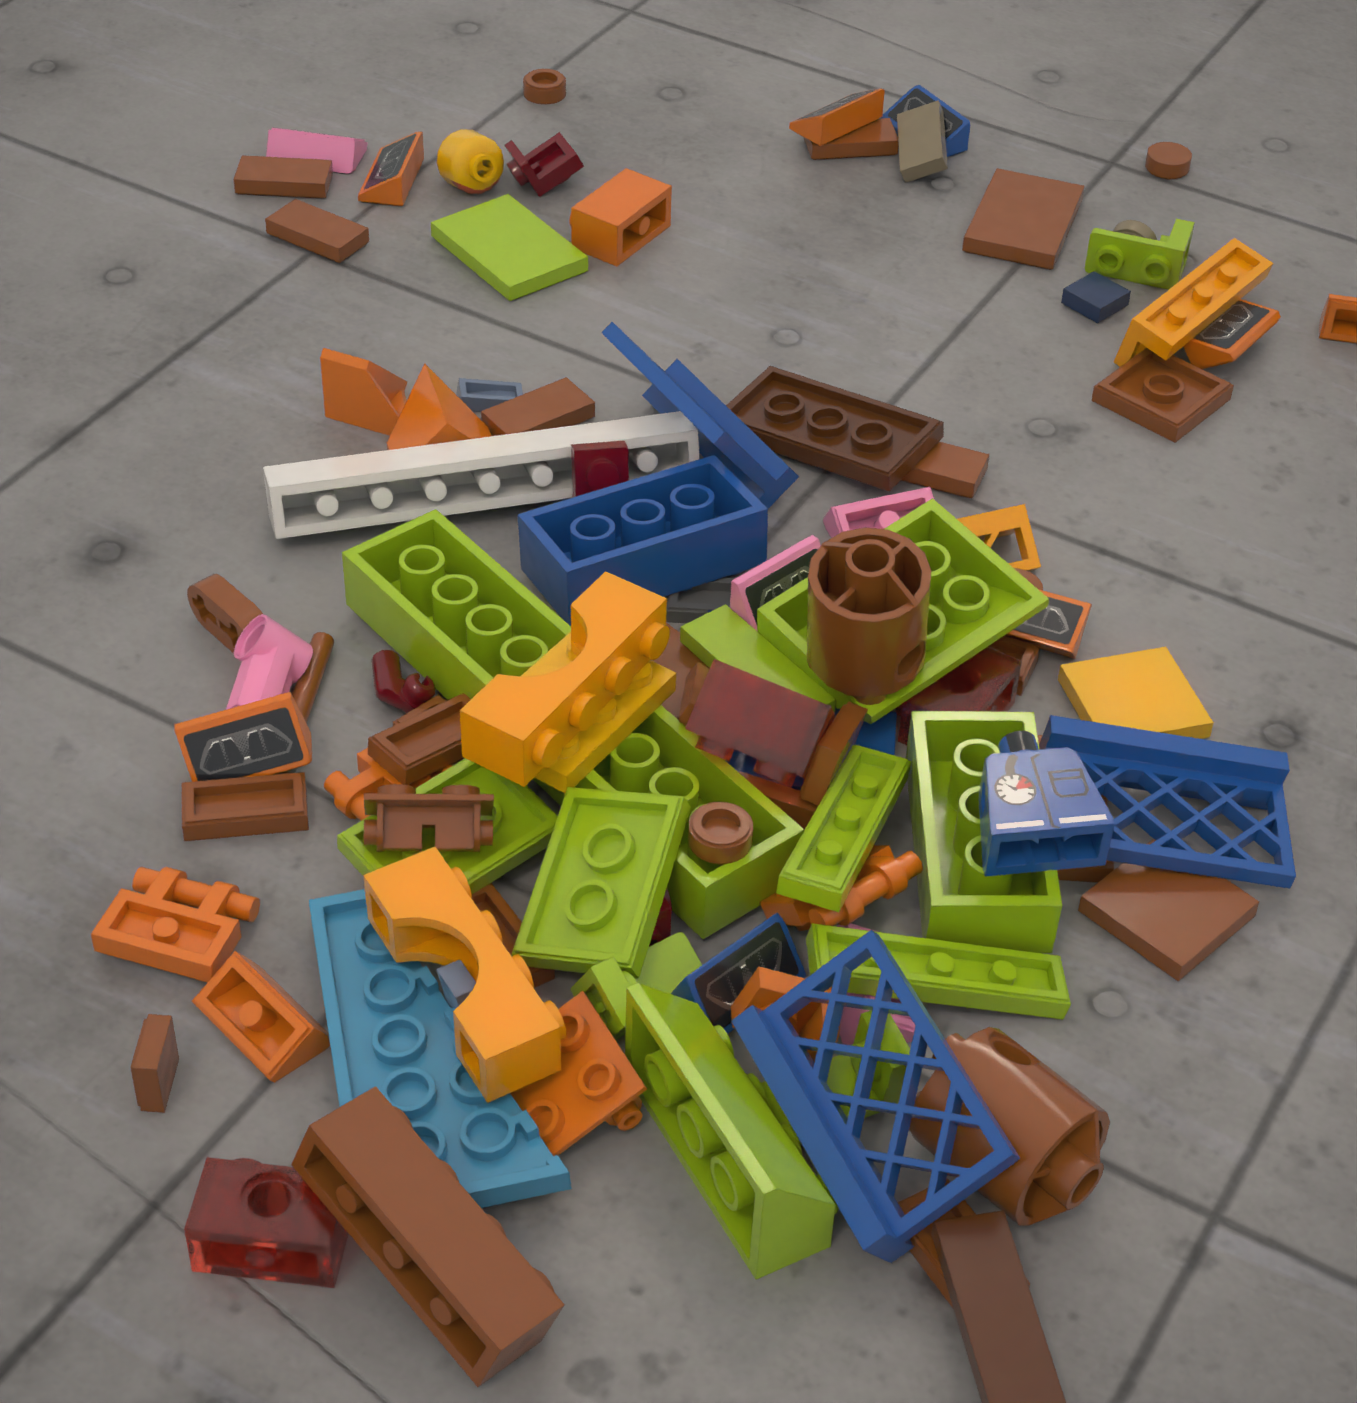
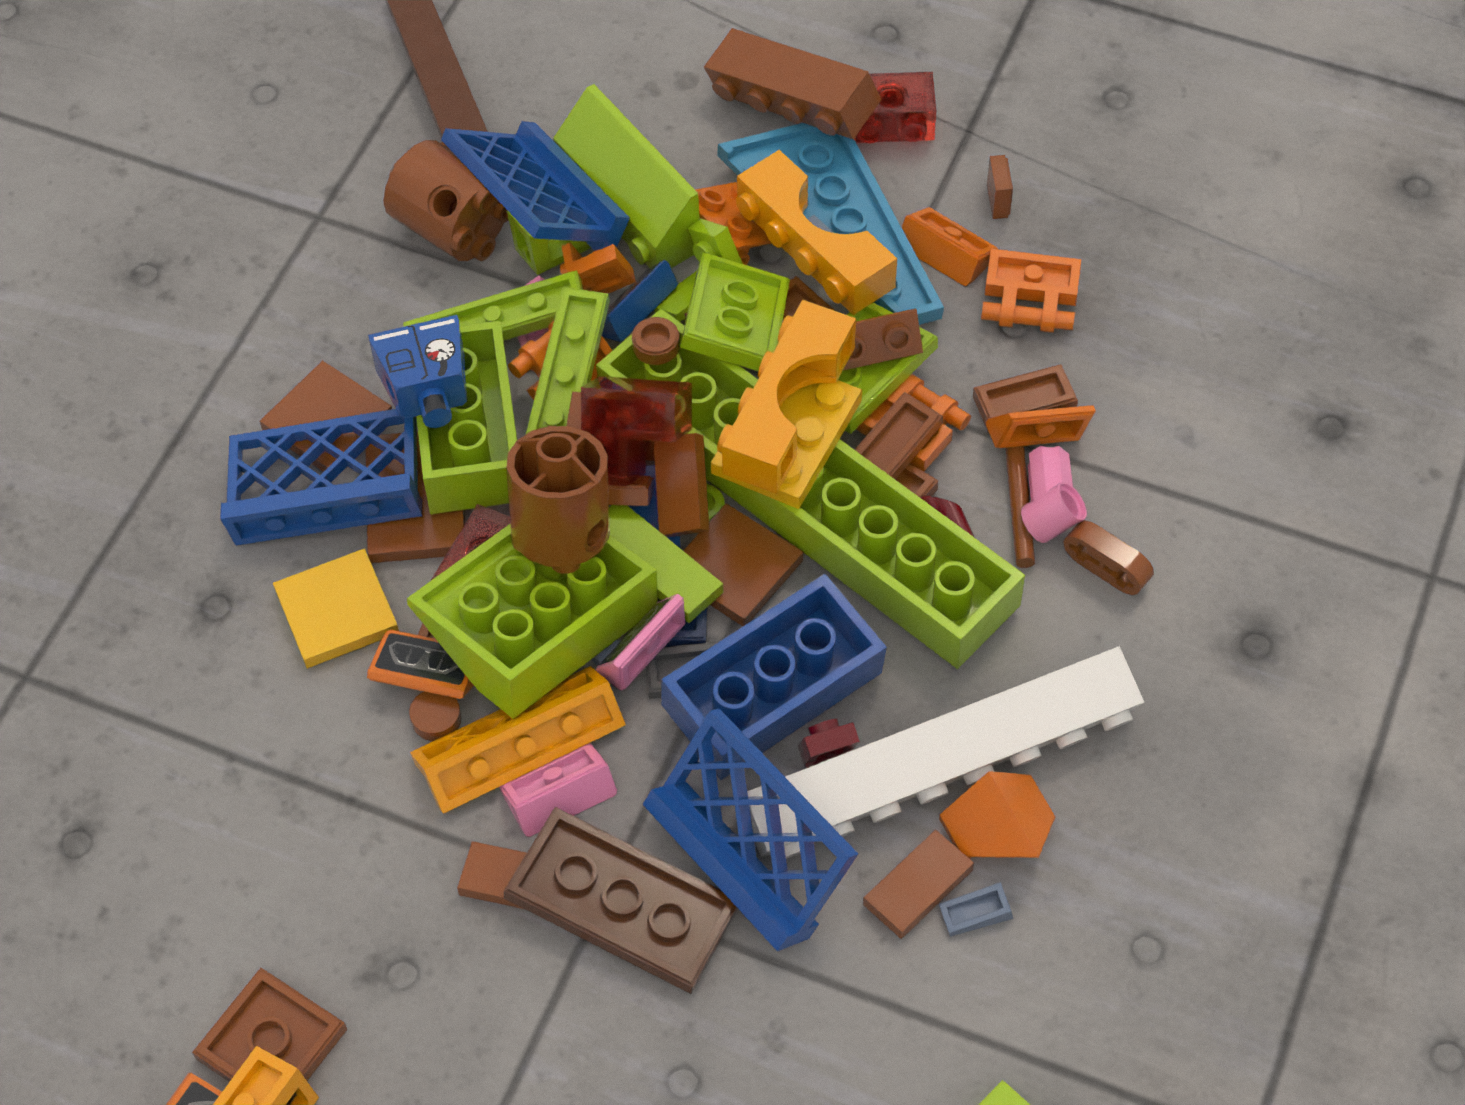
camera: 175 degrees right, 15 degrees up
orange slope [320,348,407,436] -> none

